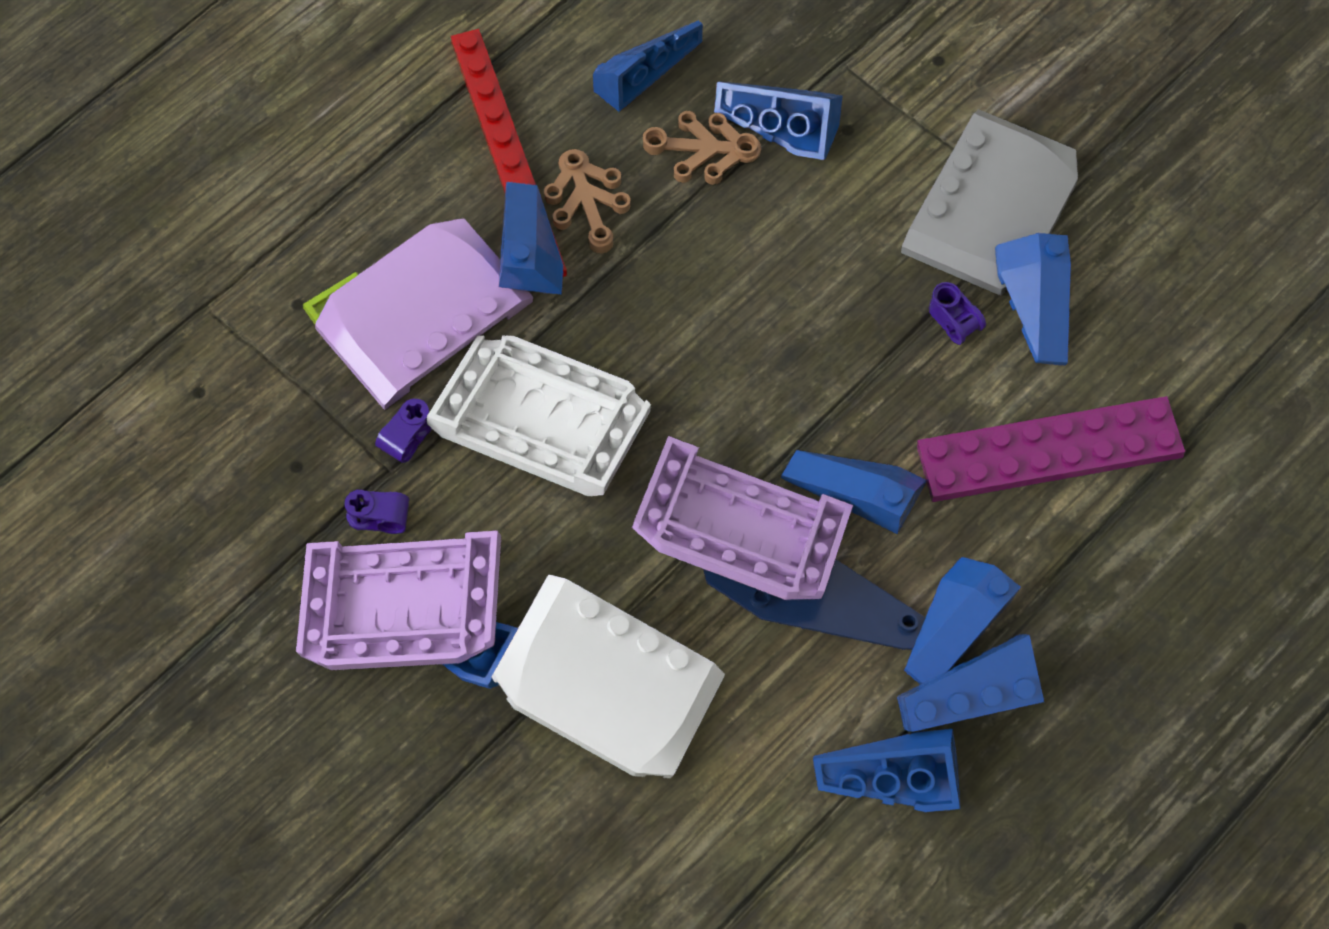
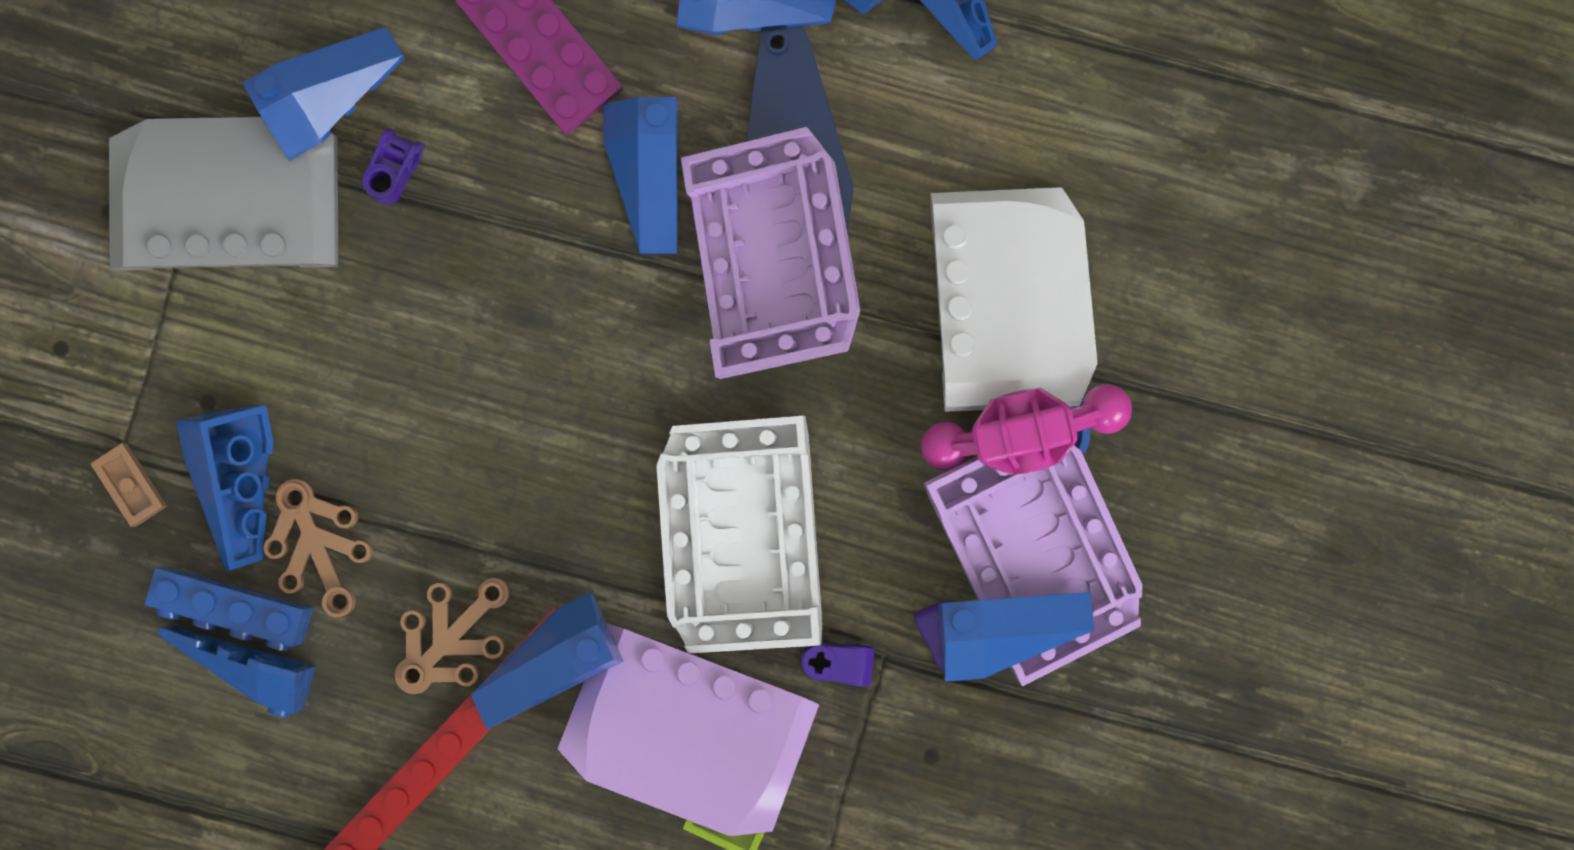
camera: 115 degrees left, 25 degrees up
none -> medium nougat plate [91,443,167,527]
none -> blue brick [144,566,314,651]
none -> dark pink piece [921,384,1132,475]
none -> blue wedge [937,592,1094,682]

